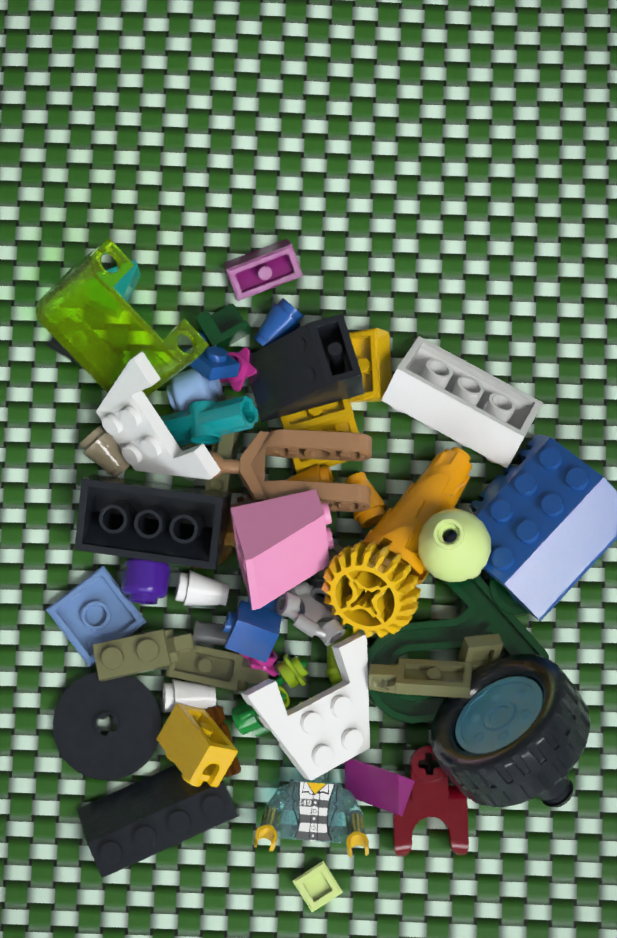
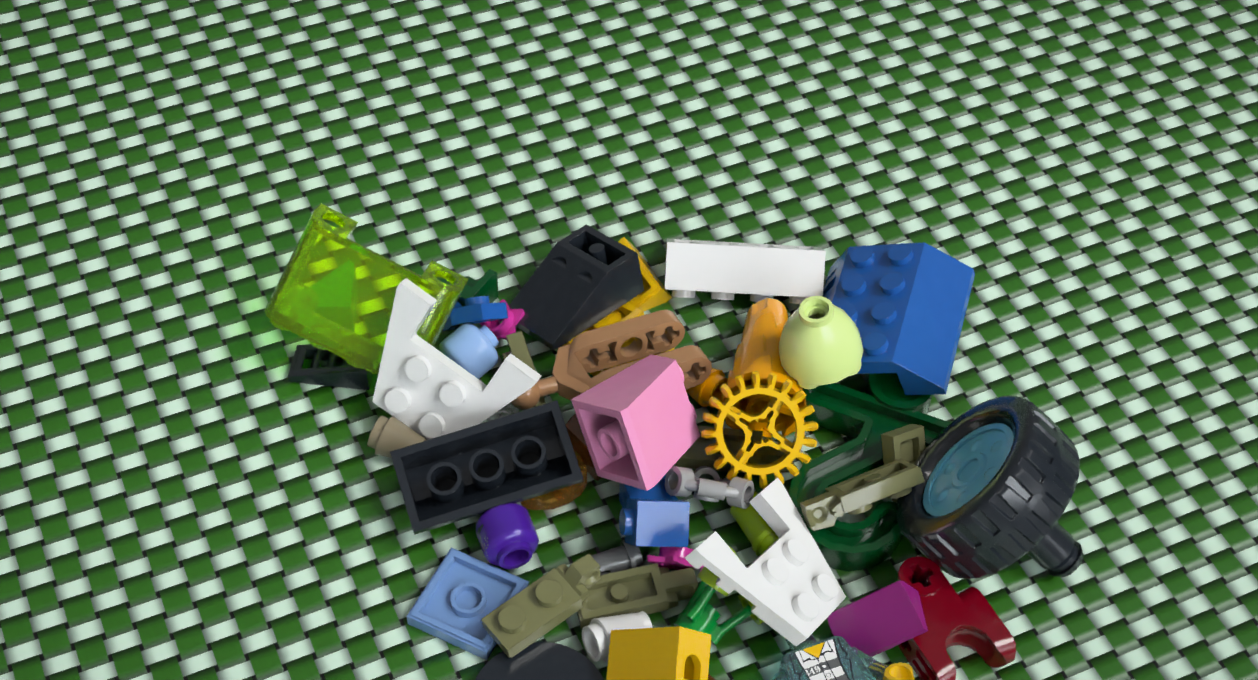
camera: 30 degrees left, 30 degrees down
teal piece [160,396,258,446] -> none
white cone [175,570,229,606] -> none
magenta slope [223,239,303,301] -> none
blue cone [253,298,304,347] -> none

